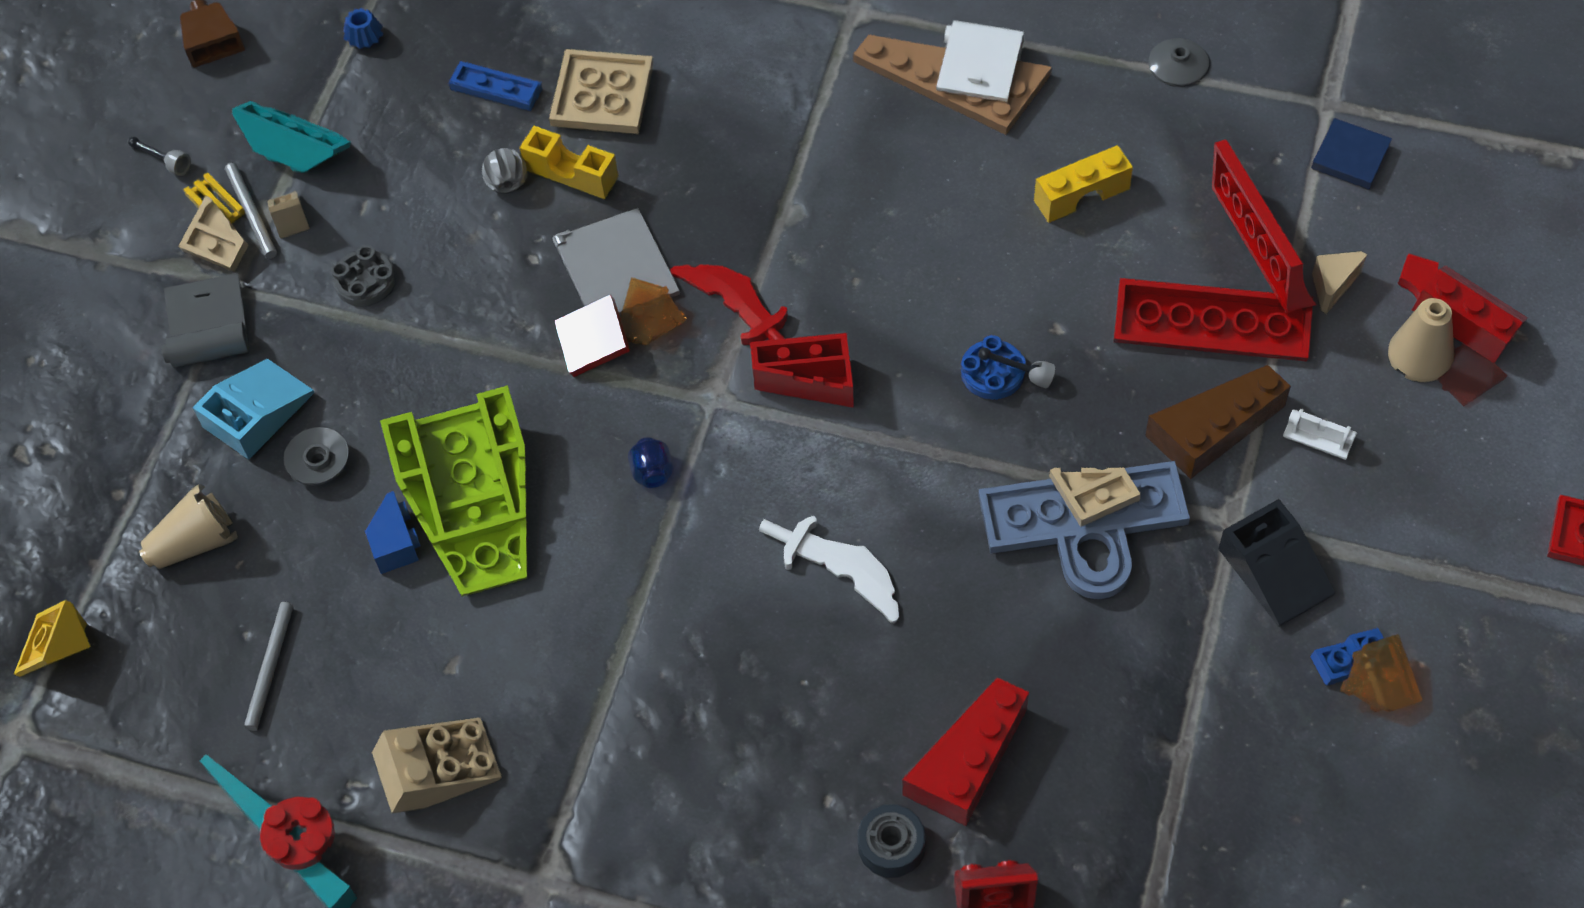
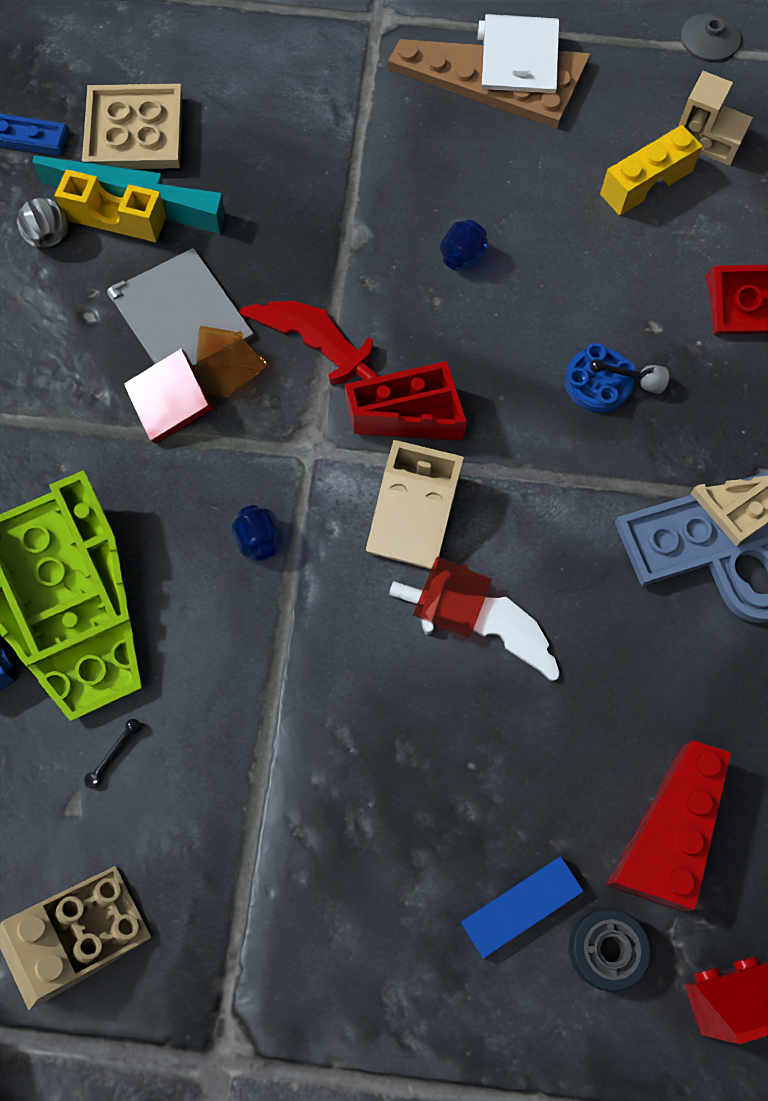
camera: 15 degrees left, 10 degrees up
none -> teal slope [32,155,226,234]
none -> black hinge [84,719,140,789]
none -> tan slope [366,440,464,570]
none -> clear red piece [413,556,492,639]
none -> clear blue head [440,220,488,271]
none -> blue tile [460,856,583,958]
none -> tan brick [678,71,753,166]

